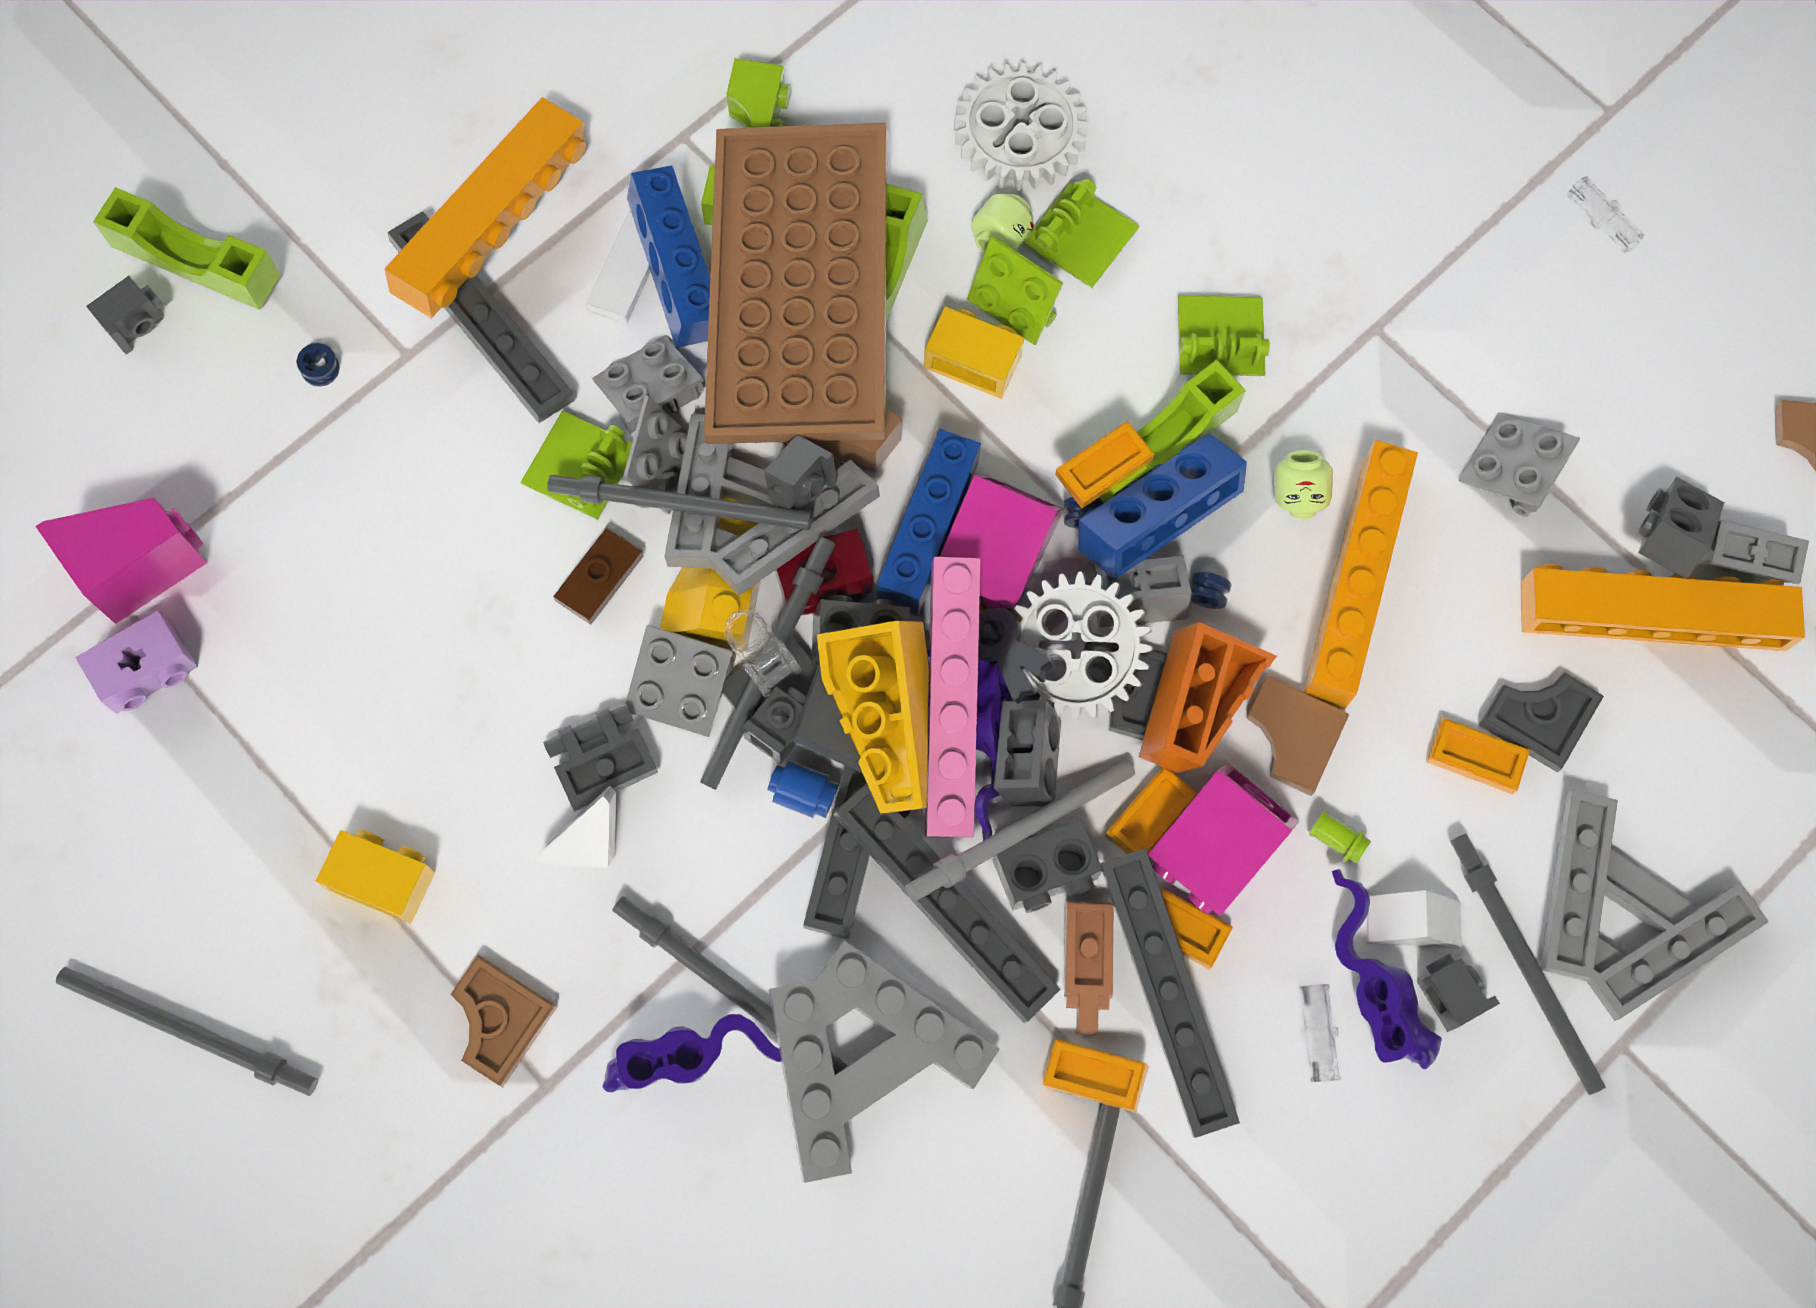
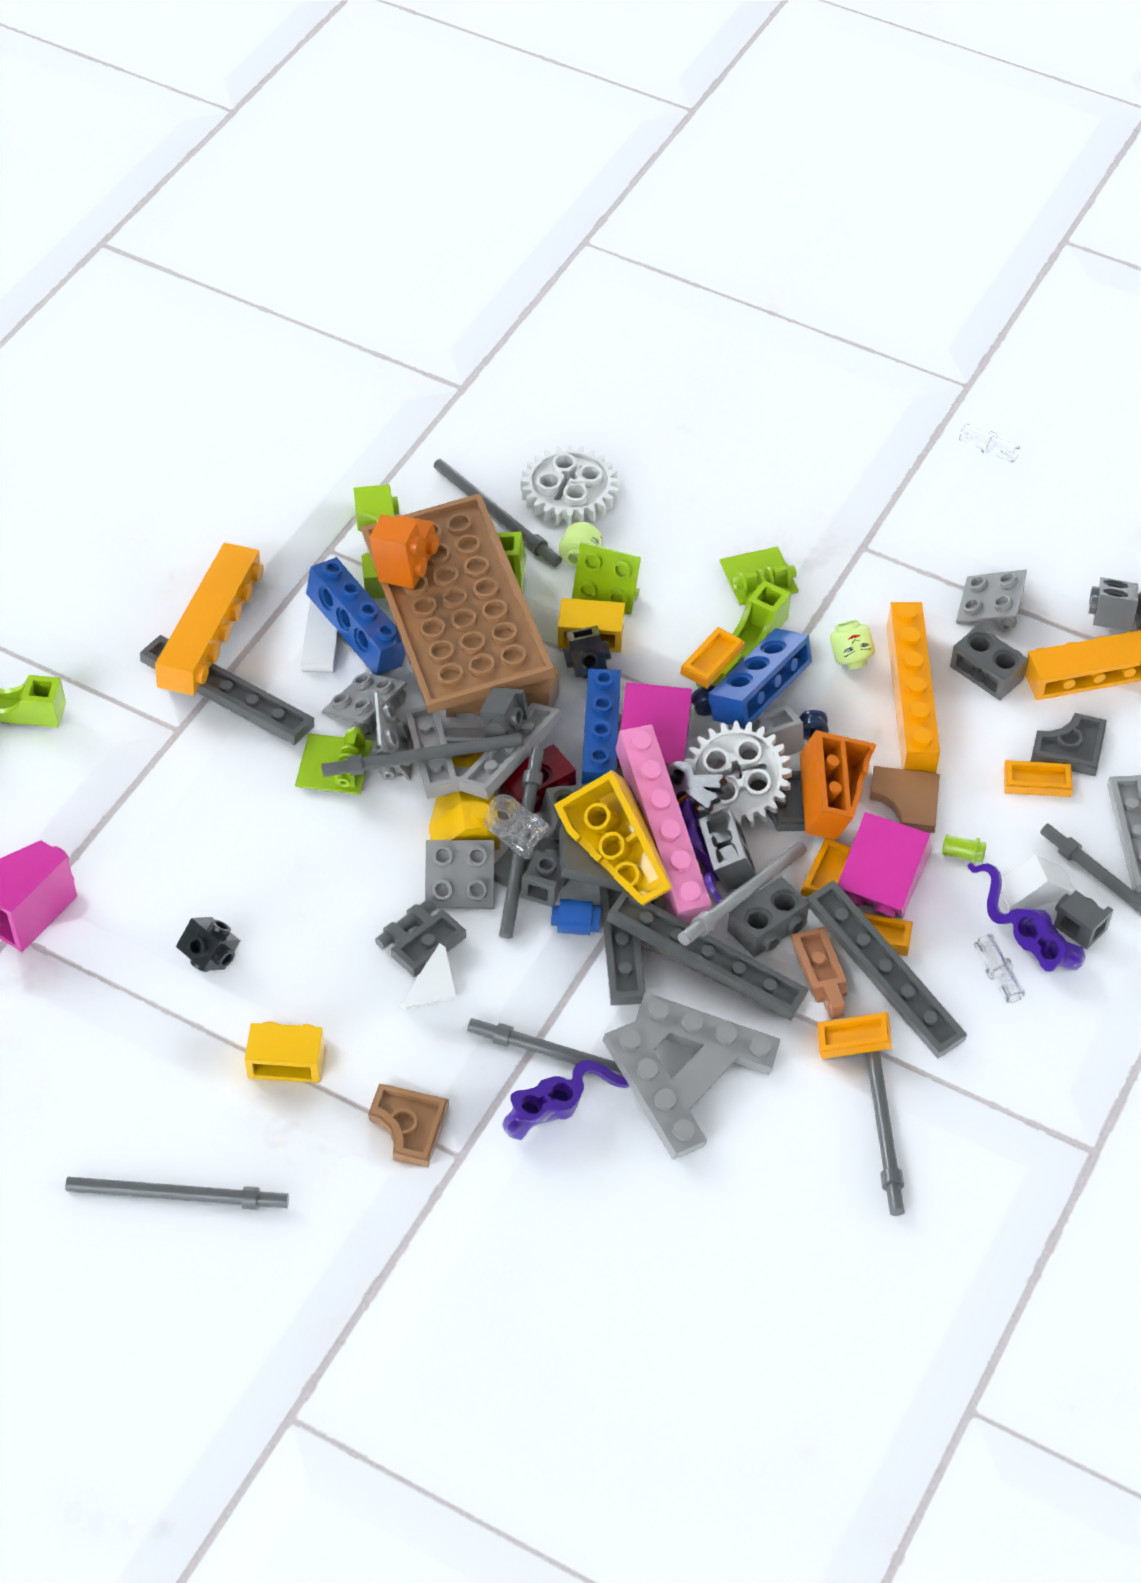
camera: 15 degrees left, 20 degrees down
lavender brick [75,610,197,714] -> none
dark blue bush [296,343,340,387] -> none
reddish brown plate [553,528,644,625] -> none
lime hinge [1023,178,1140,288] -> none
none -> black brick [176,917,241,972]
none -> orange brick [369,514,439,589]
none -> dark grey bar [433,458,562,567]
none -> black brick [563,625,611,679]
none -> dark grey brick [950,625,1029,701]

